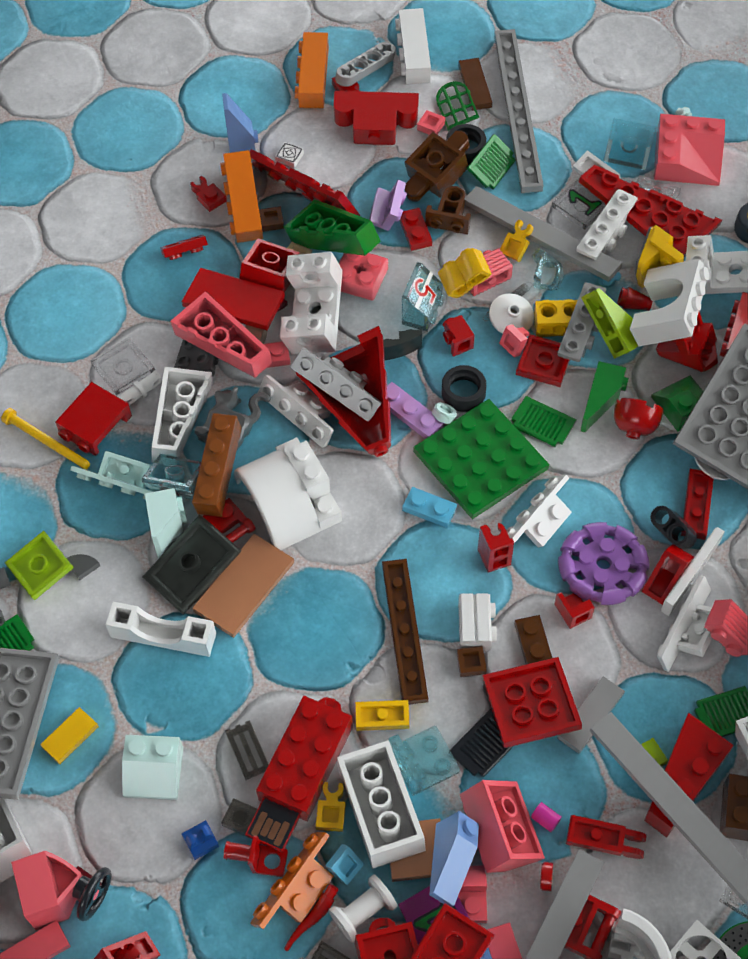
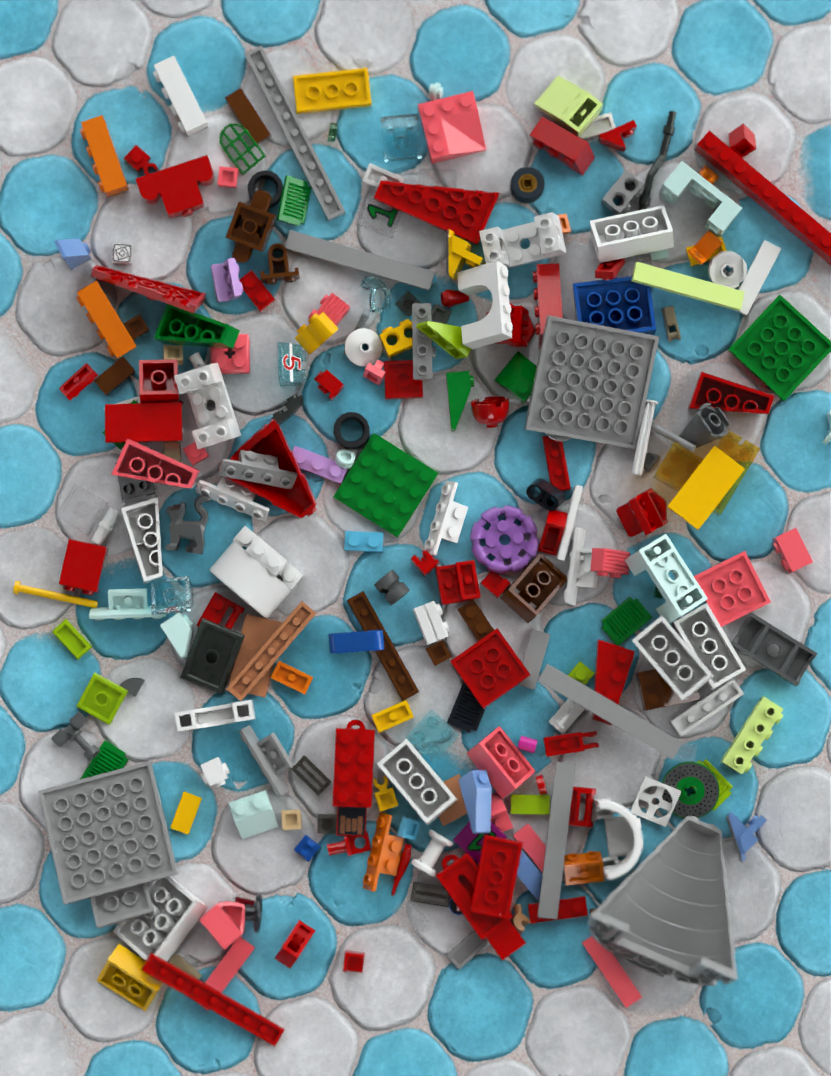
camera: 25 degrees left, 25 degrees up
red plate [190,176,227,212] -> none
dark orange brick [192,413,241,517] -> none
light grey beam [335,42,396,86] -> none
yellow plate [500,219,533,262] -> none
green window [511,396,577,447] -> none
white bracket [576,189,638,260] -> none
none -> lime tile [52,619,92,660]
none -> reddish brown tile [94,357,136,396]
none -> white brick [200,757,230,788]
none -> nougat plate [226,601,317,701]
none -> light grey bracket [239,725,294,797]
none -> orange plate [270,661,314,694]
none -> tan plate [281,809,302,830]
none -> yellow tile [293,68,372,114]
none -> clear green tile [327,122,338,142]
none -> blue beam [328,630,384,654]
none -> dark grey wheel [374,570,410,606]
none -> clear smoke plate [395,291,421,318]
none -> red slope [435,560,481,605]
none -> reddish brown slope [500,553,567,623]
none -> lime tile [511,794,550,815]
none -> white hinge [548,699,585,734]

